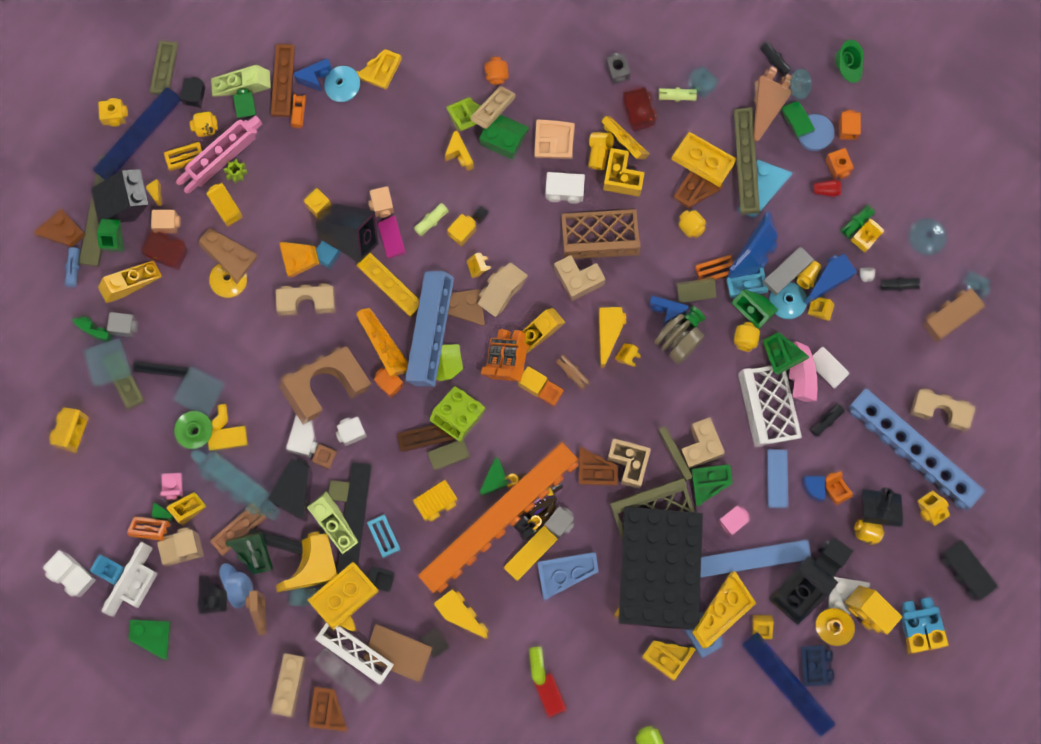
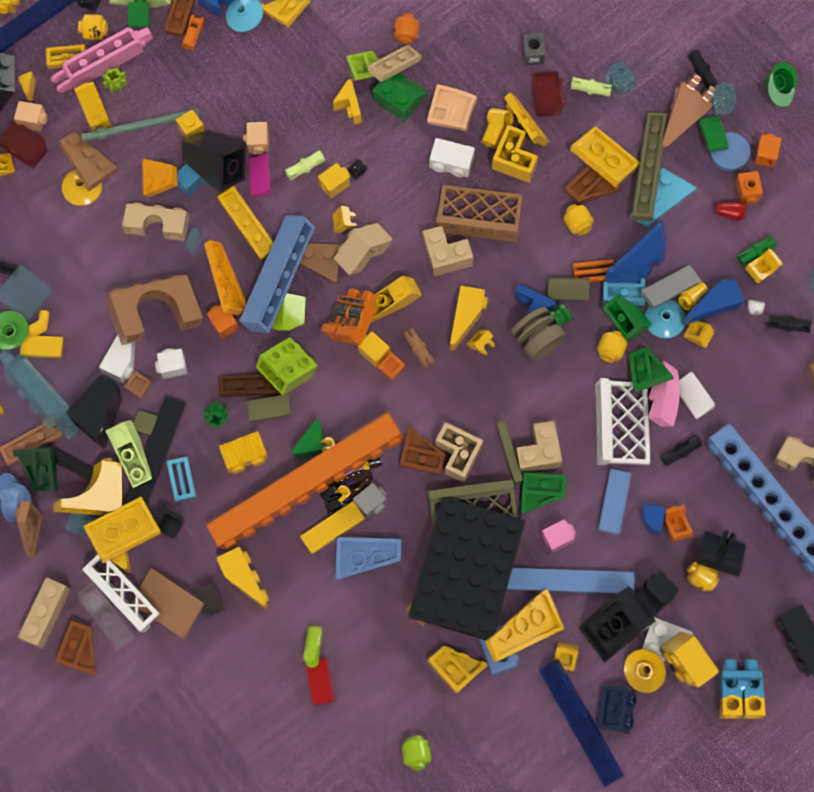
camera: 15 degrees right, 5 degrees down
yellow brick [917,490,950,526] -> none
none -> sand green bar [81,108,200,142]
none -> clear light blue tile [185,228,202,255]
none -> green gear [203,402,229,428]

